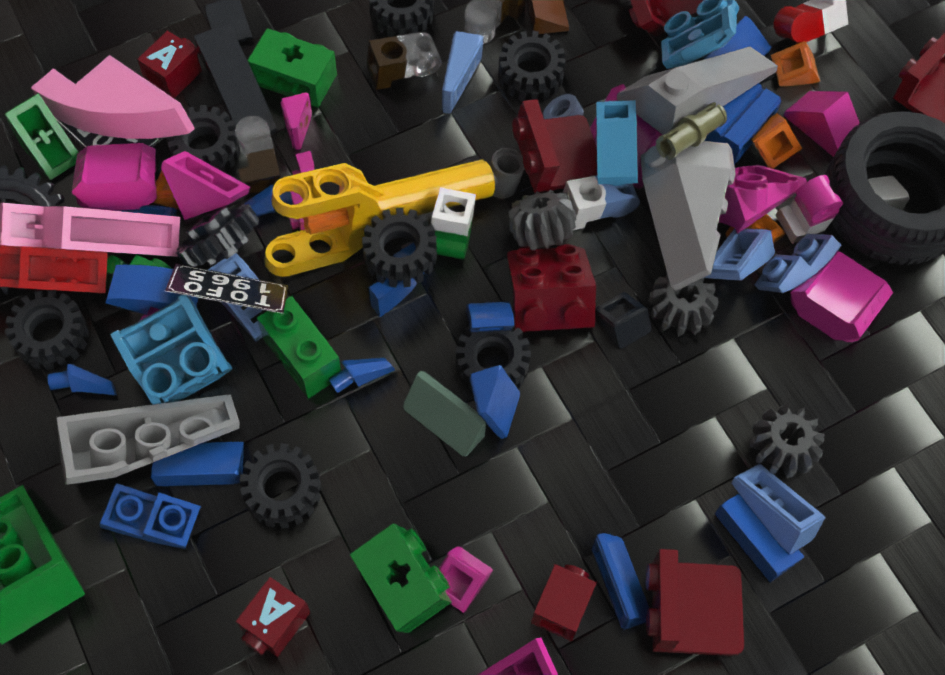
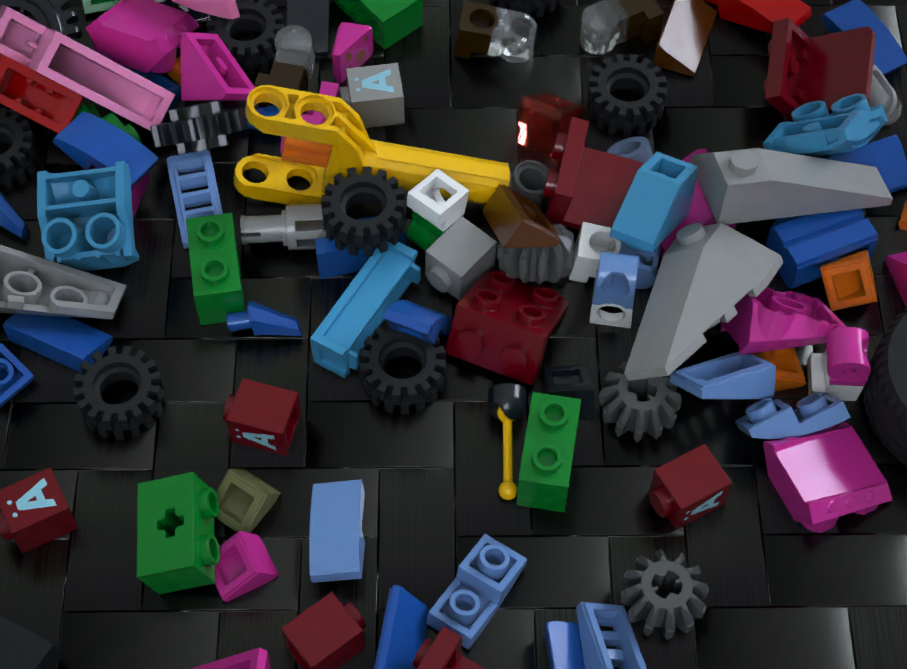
camera: 30 degrees right, 5 degrees down
black sticker [165,264,288,314] -> none
sand green slope [403,371,486,457] -> none
medium blue slope [442,31,483,114] -> none
blue slope [469,365,520,439] -> none
olive pin [656,102,727,160] -> none
none -> olive slope [215,469,280,533]
none -> dark red brick [223,378,301,456]
none -> light grey arm [240,203,327,250]
none -> medium blue slope [309,479,365,583]
none -> dark azure container [310,241,421,379]
none -> light grey brick [339,63,405,128]
none -> light grey brick [425,216,497,301]
none -> medium blue slope [426,534,527,650]
none -> reddish brown slope [482,184,560,248]
none -> hinge [488,383,526,500]
none -> green brick [516,392,581,513]
none -> clear red slope [517,92,585,157]
none -> medium blue leg [589,251,639,328]
none -> dark red brick [649,444,732,530]

